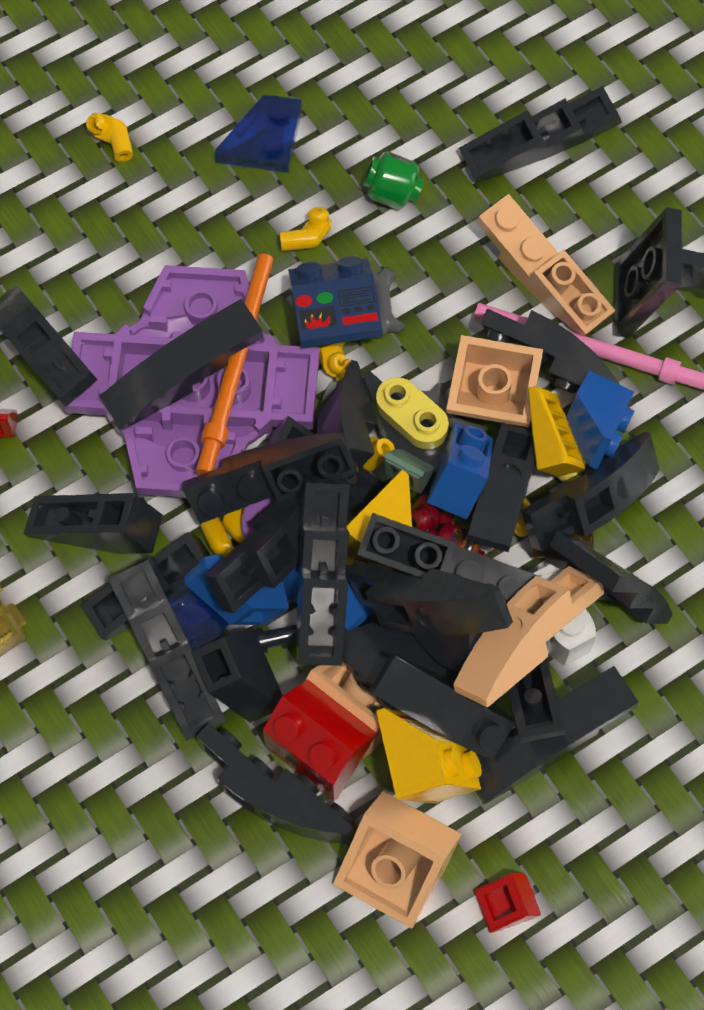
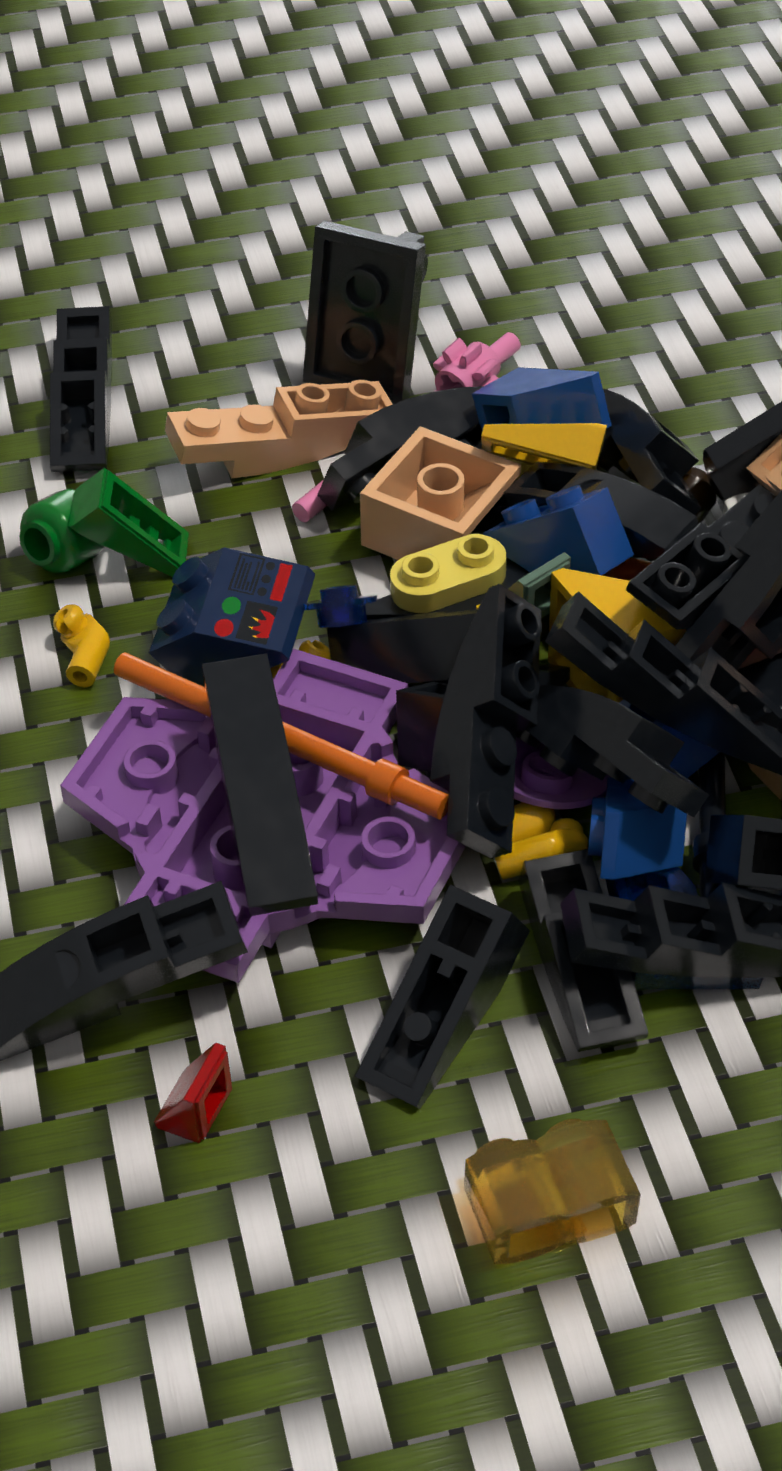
camera: 70 degrees left, 20 degrees down
none -> green slope [68,468,189,577]
none -> clear blue plate [303,585,377,628]
none -> bright pink gear [433,338,501,391]

